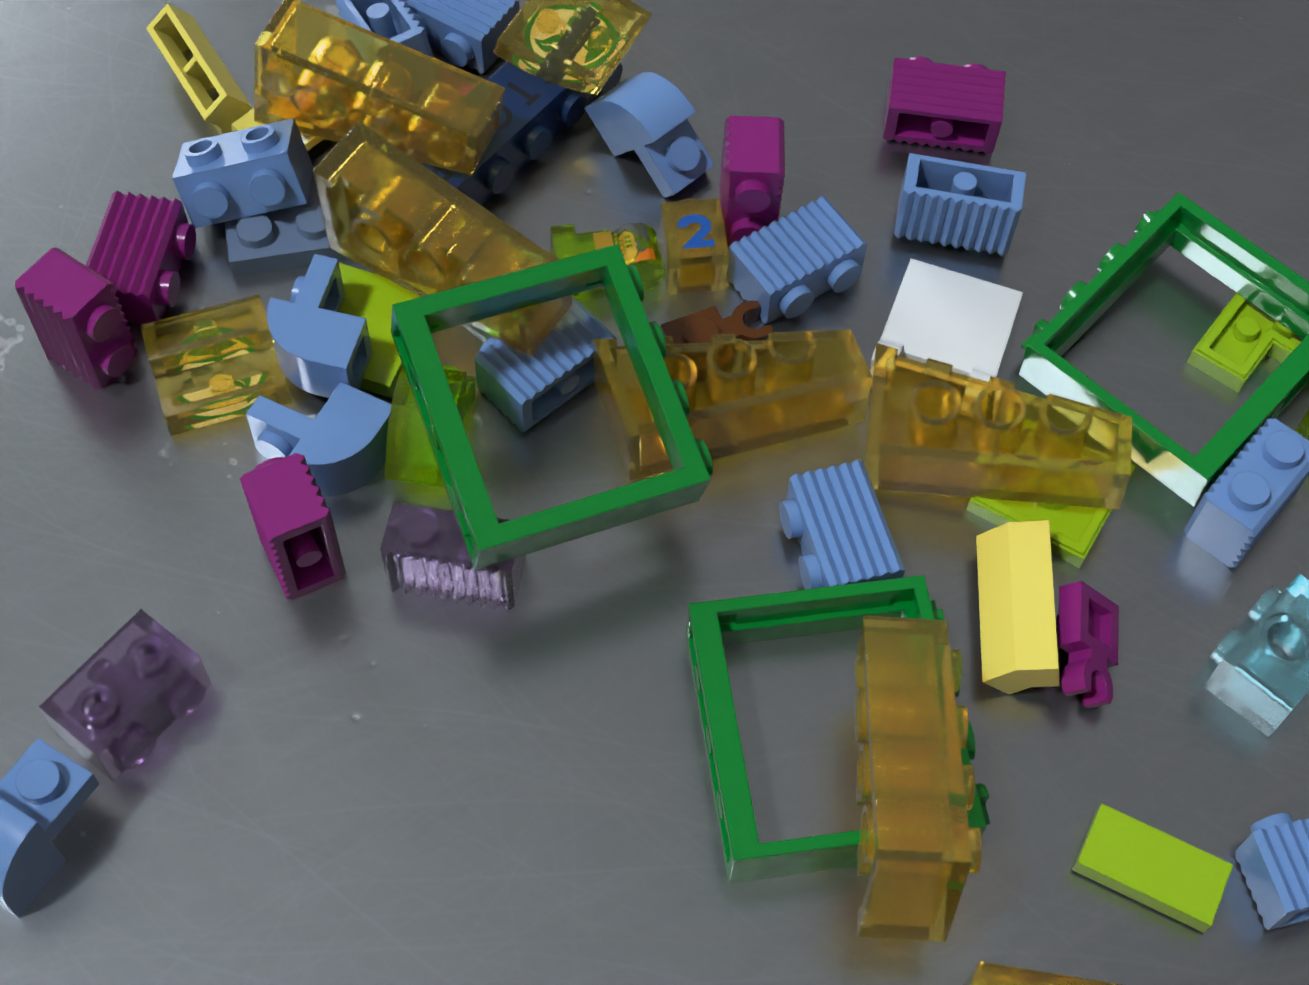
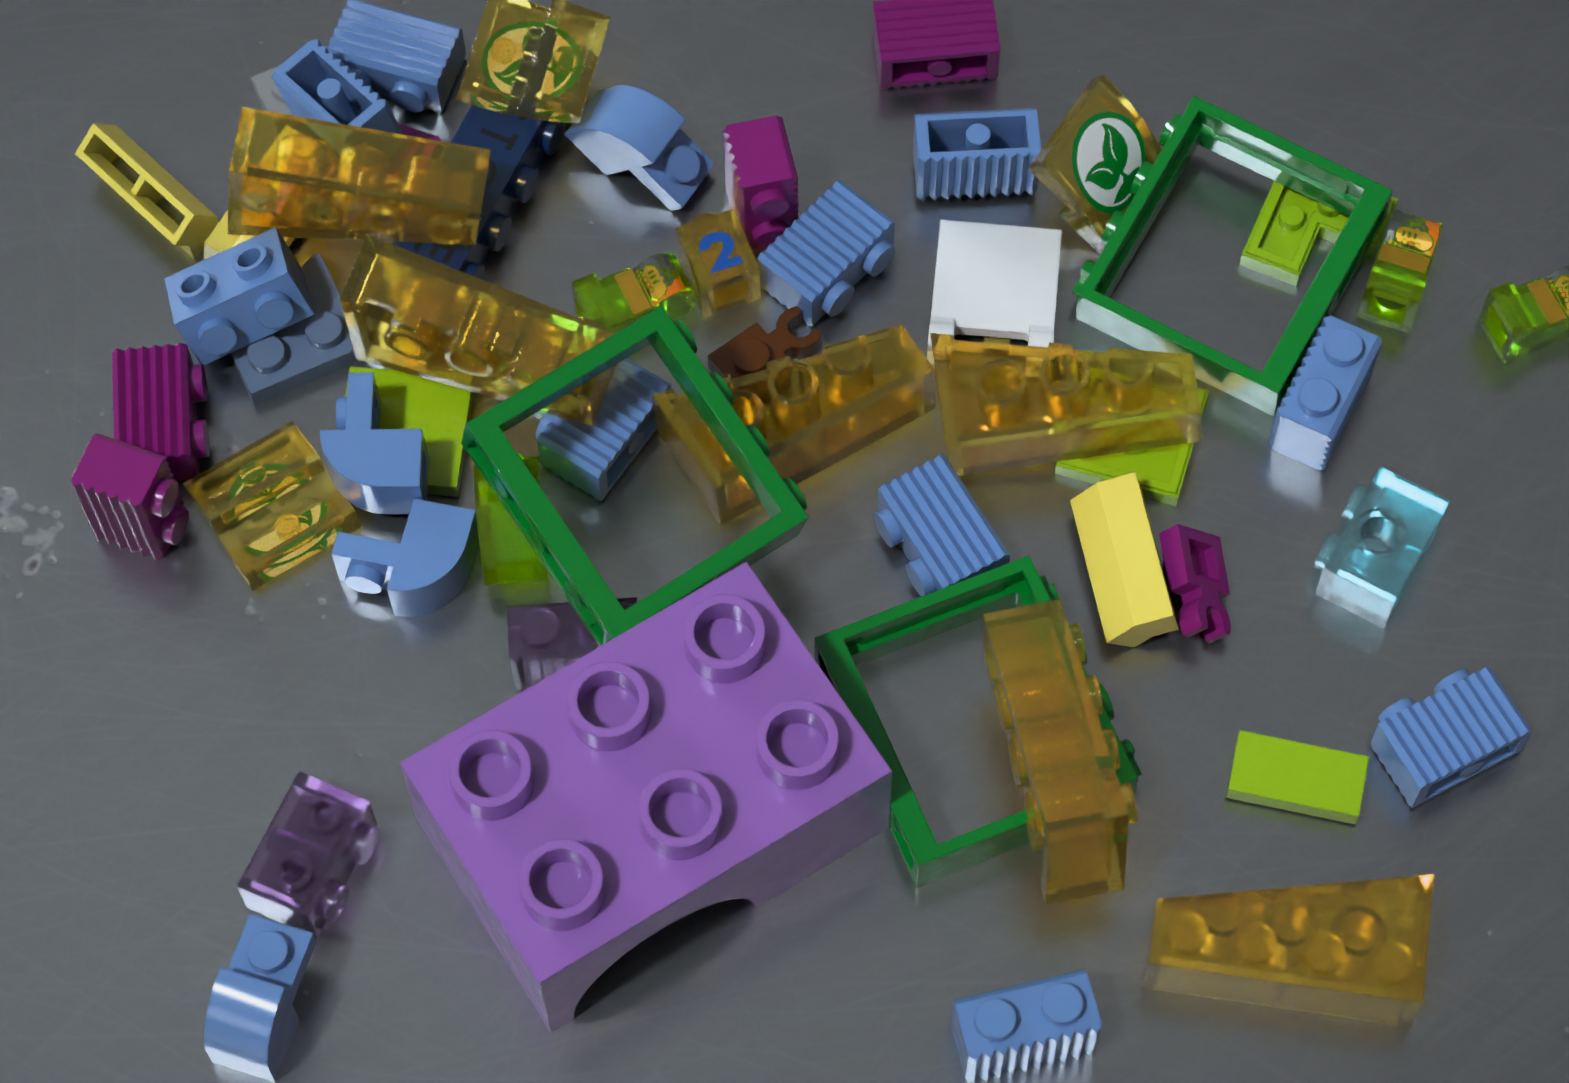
camera: 10 degrees left, 5 degrees up
magenta brick [240,453,346,599] -> none
none -> medium lavender piece [400,562,892,1033]
none -> slope [1029,75,1162,254]

